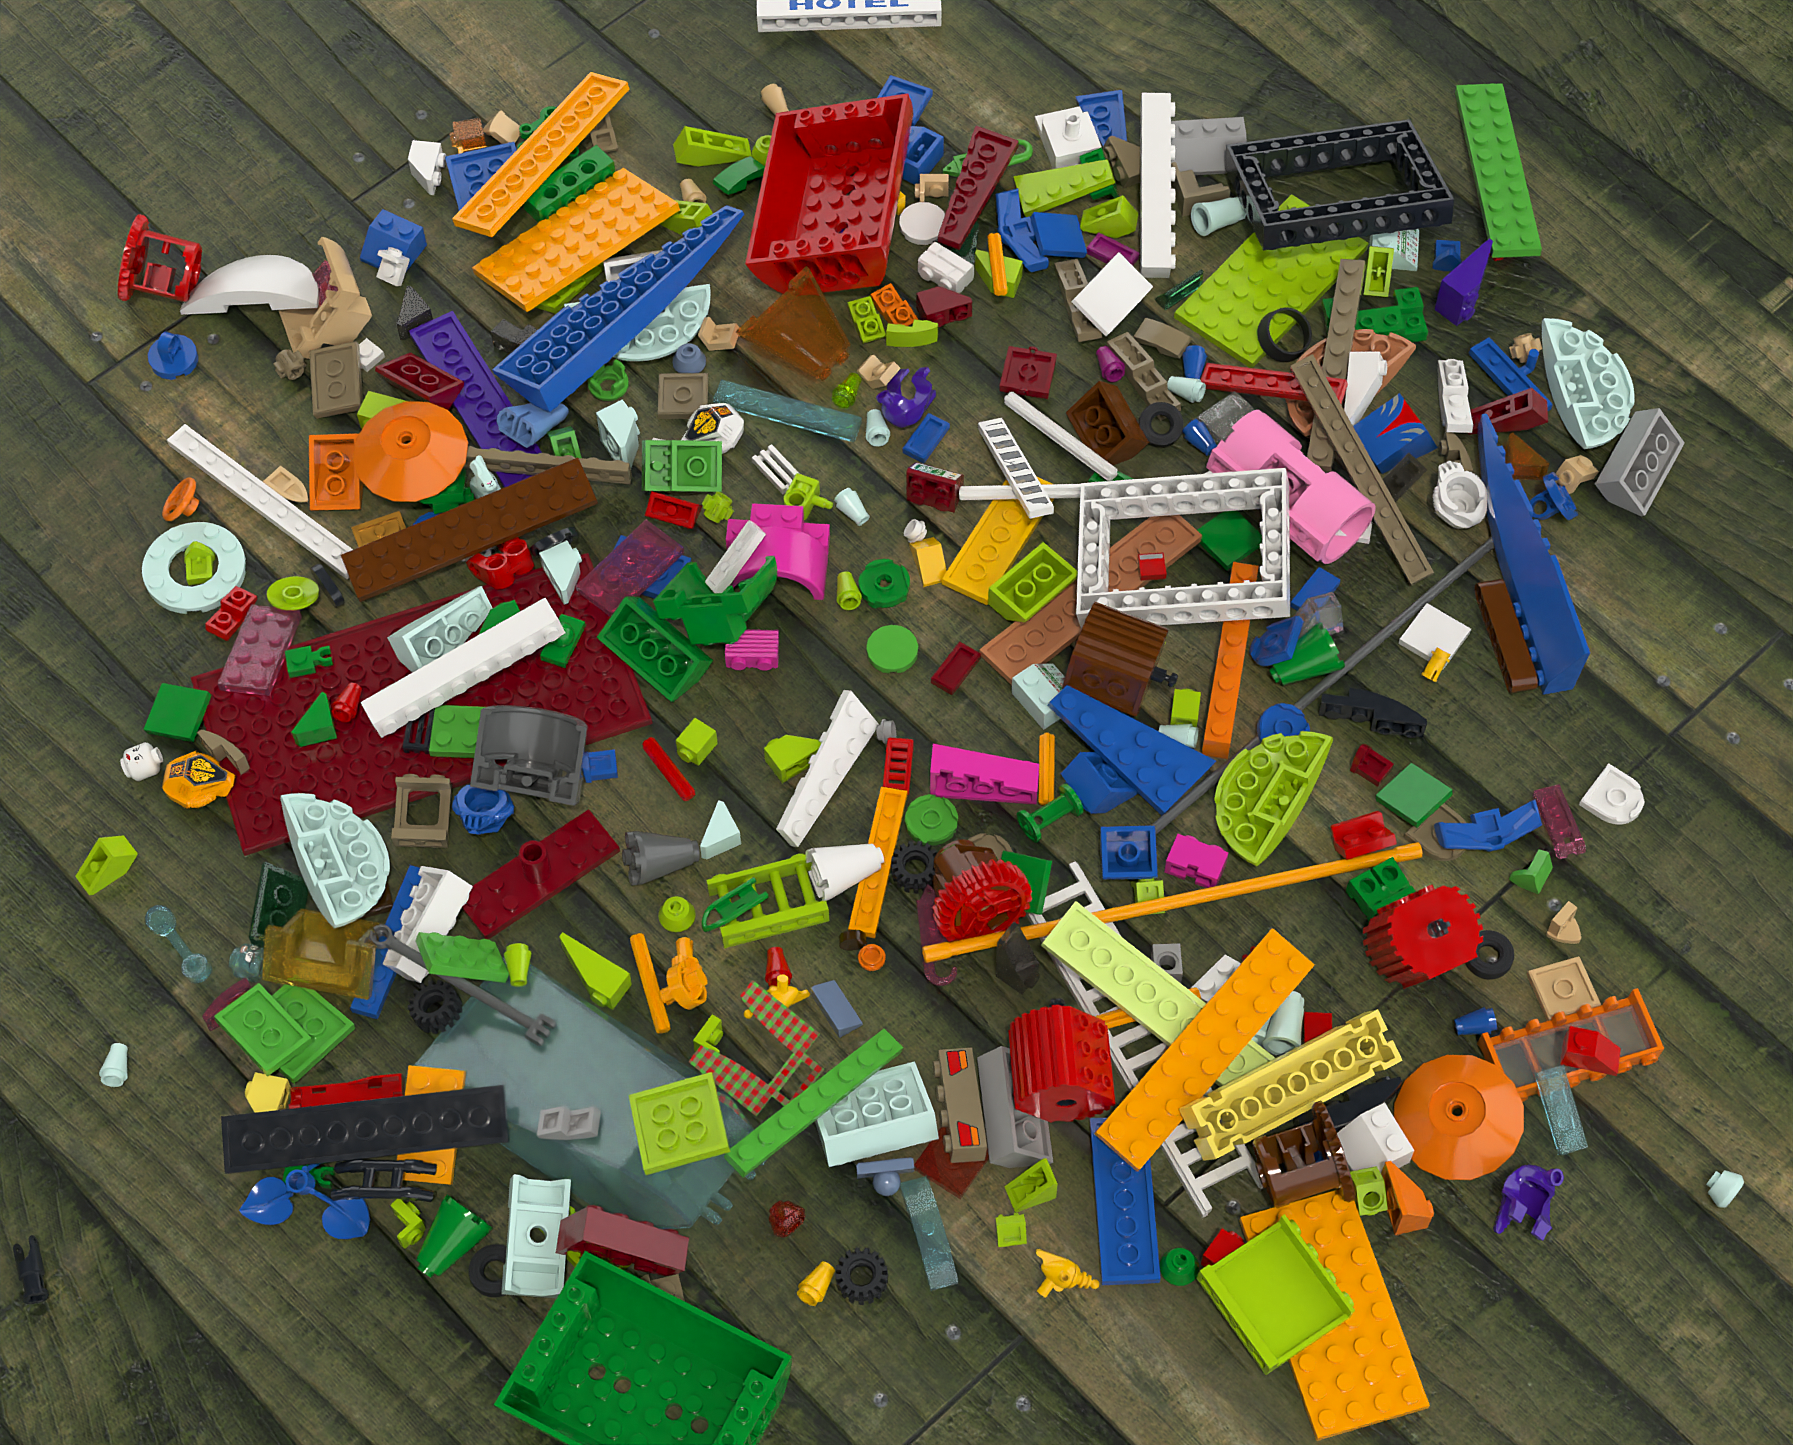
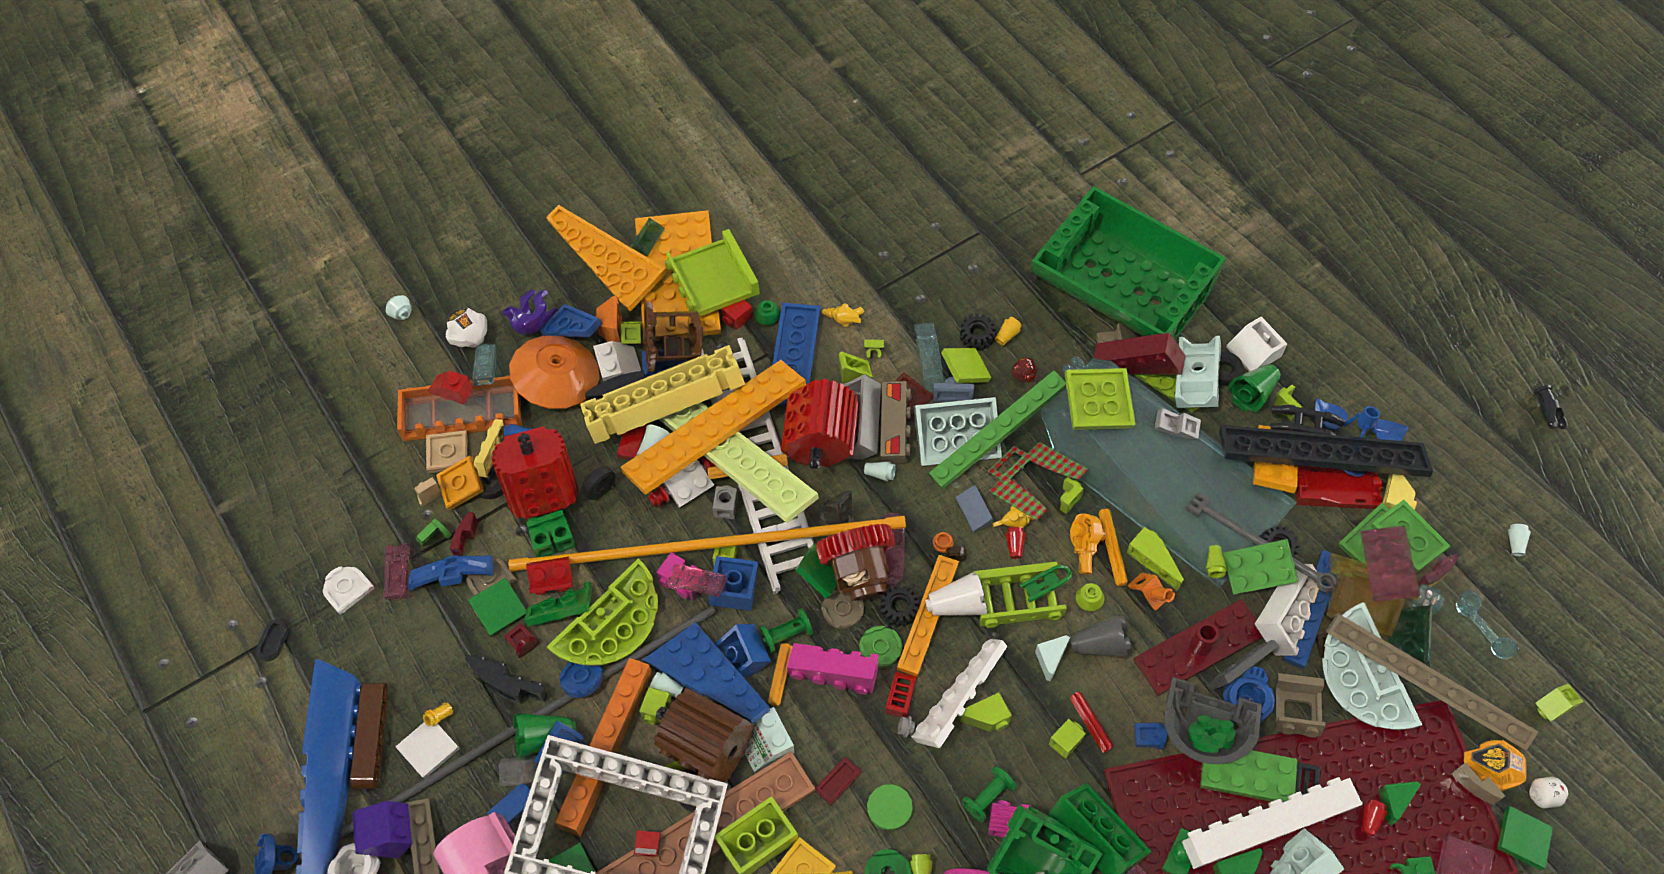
camera: 170 degrees left, 0 degrees up
none -> black tile [256,619,289,662]
none -> dark purple slope [353,801,412,858]
none -> light orange tile [436,455,484,510]
none -> white helmet [446,308,487,348]
none -> dark red slope [450,512,478,556]
none -> light yellow plate [474,419,504,477]
none -> green wing [525,581,593,626]
none -> blue wing [539,304,602,337]
none -> light orange wing [546,205,667,311]
none -> black tyre [581,466,616,500]
none -> clear green slope [630,217,665,256]
none -> clear pink plate [666,564,727,597]
none -> light aqua cone [864,461,895,482]
none -> lime tile [941,348,991,383]
none -> green hose [961,766,1016,823]
none -> orange bracket [1128,573,1175,610]
none -> green plate [1188,715,1235,753]
none -> dark grey tile [1208,640,1278,690]
none -> white slope [1226,317,1287,372]
none -> dark tan plate [1326,613,1538,751]
none -> clear pink plate [1360,526,1419,601]

